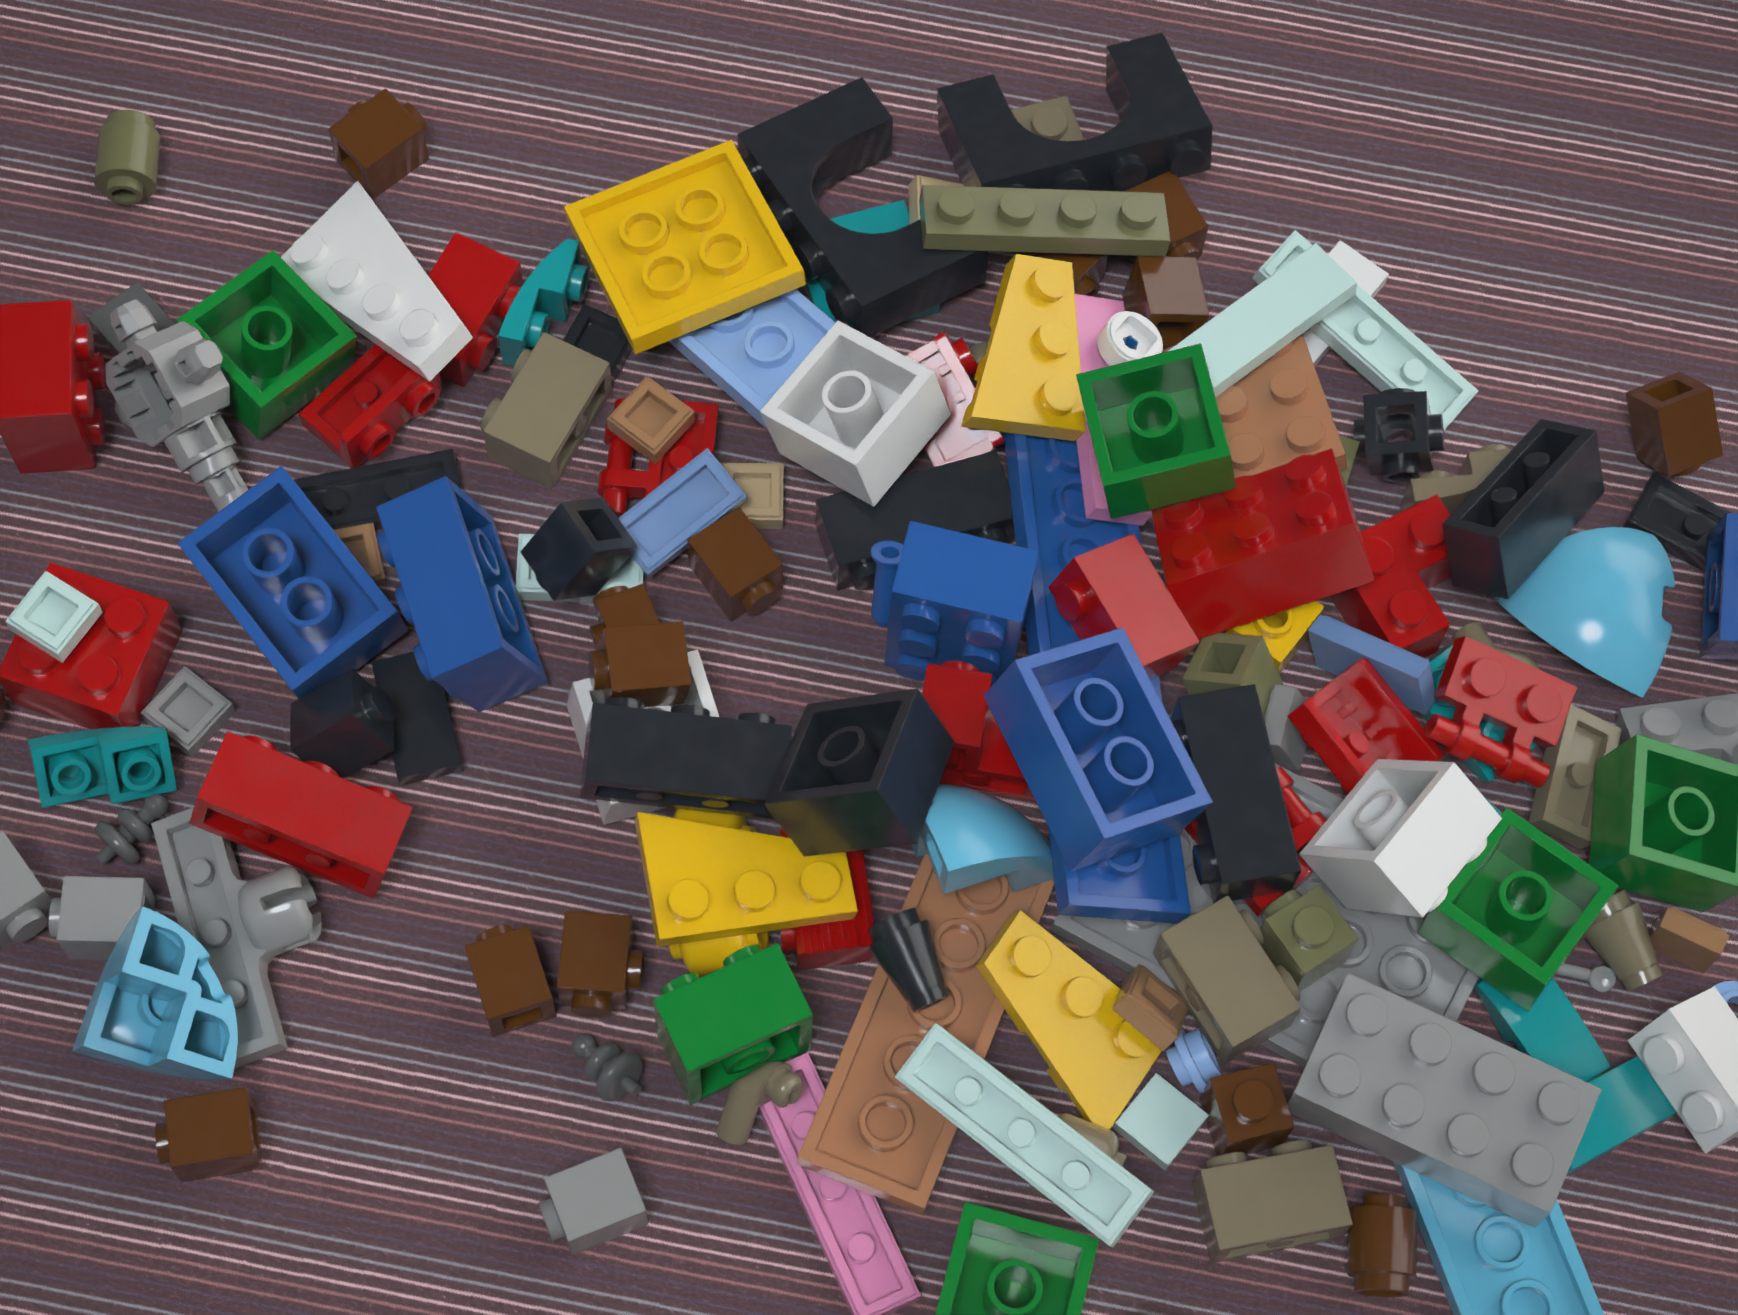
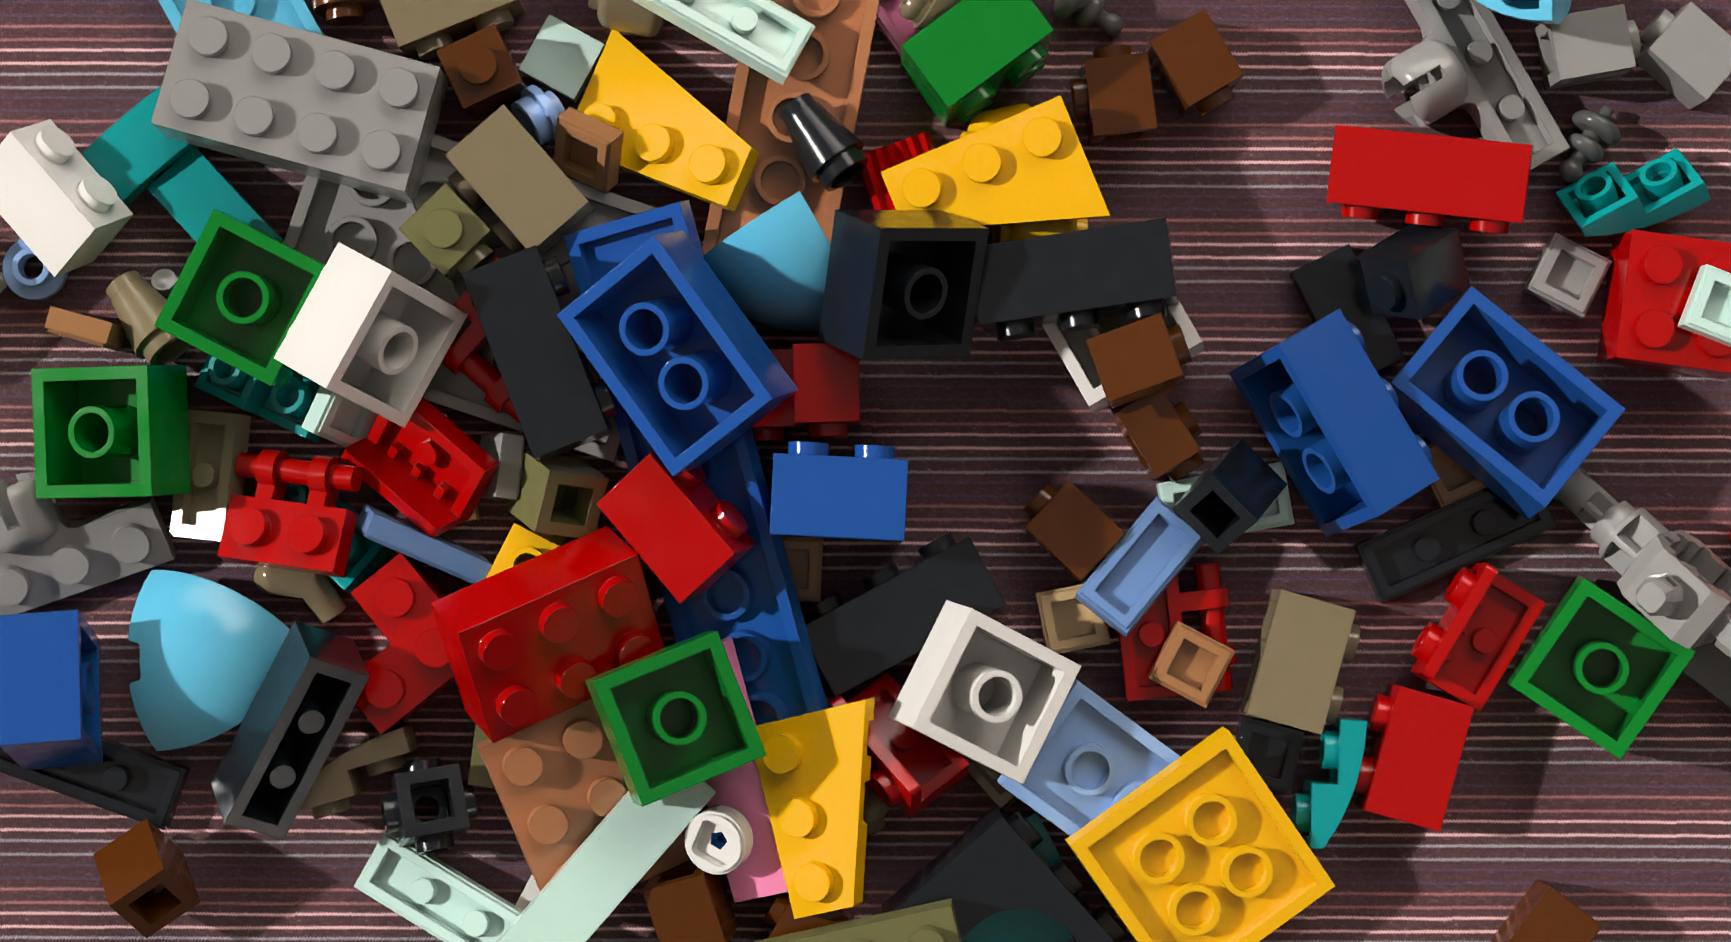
camera: 175 degrees right, 20 degrees up
white wing [281,181,473,382] -> none
blue piece [871,541,904,627] -> none

